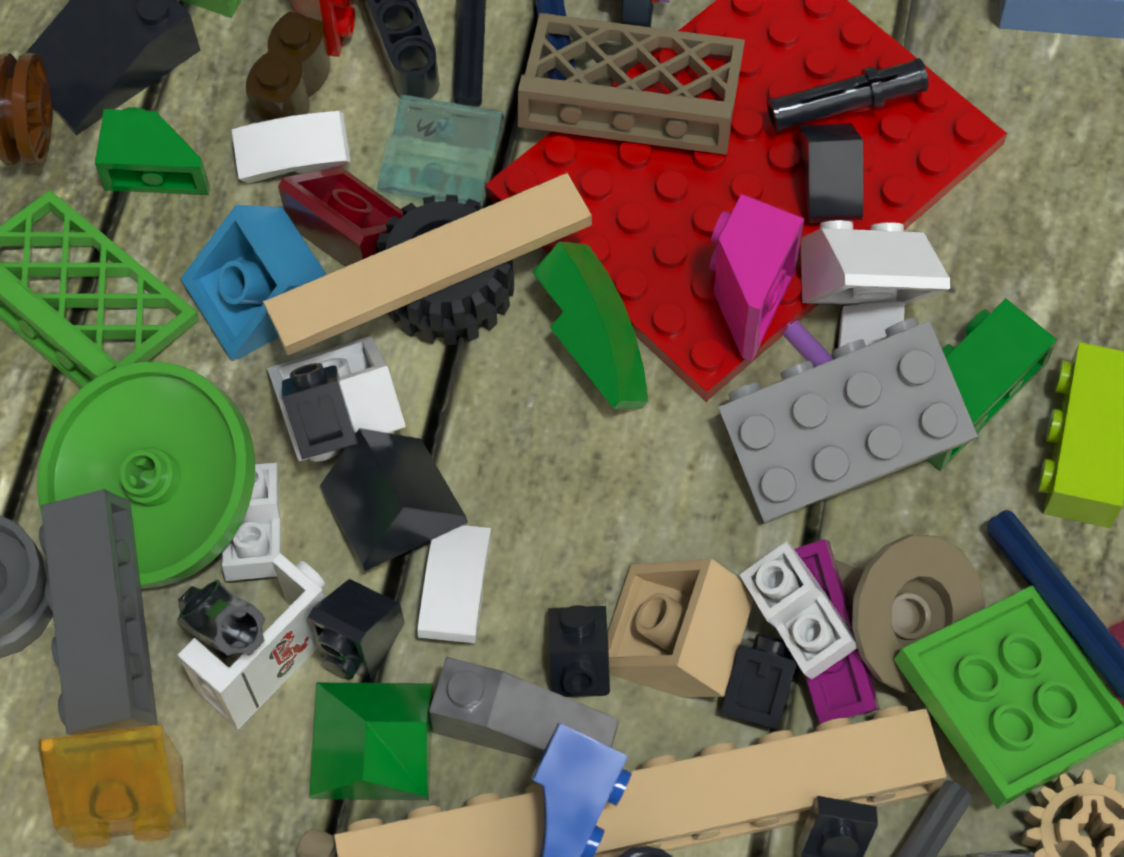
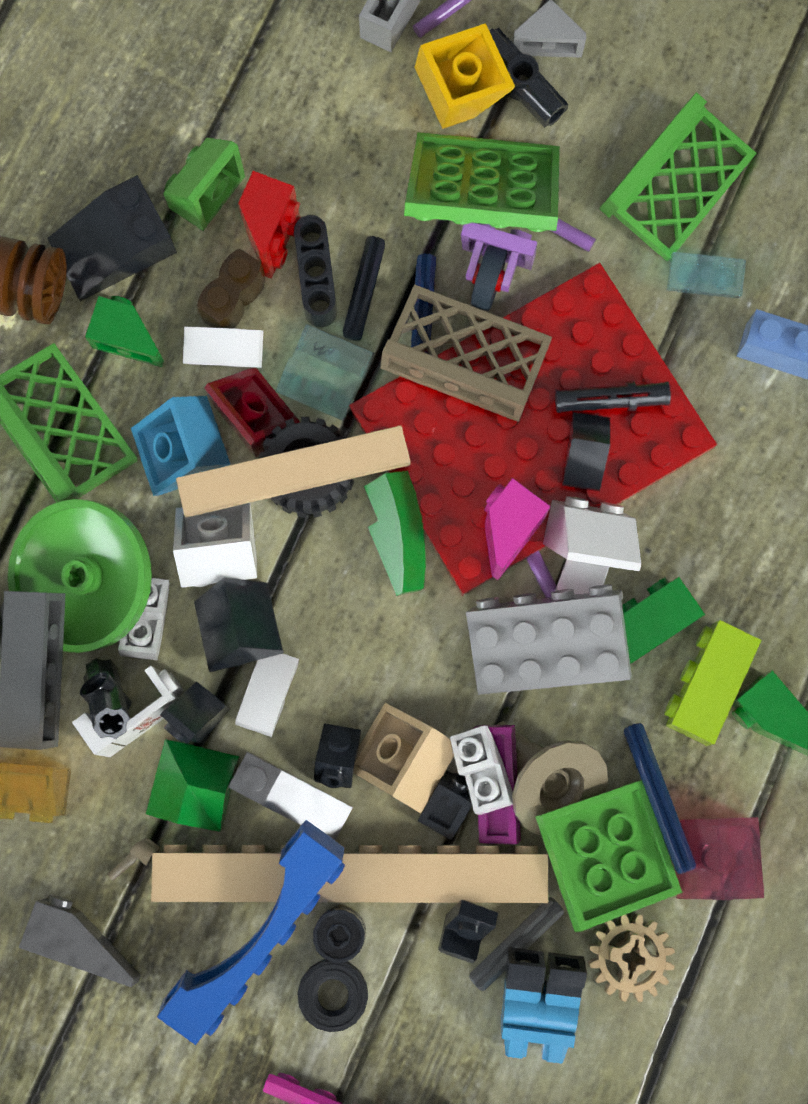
camera: 10 degrees right, 15 degrees up
black bracket [282,363,358,460] -> none

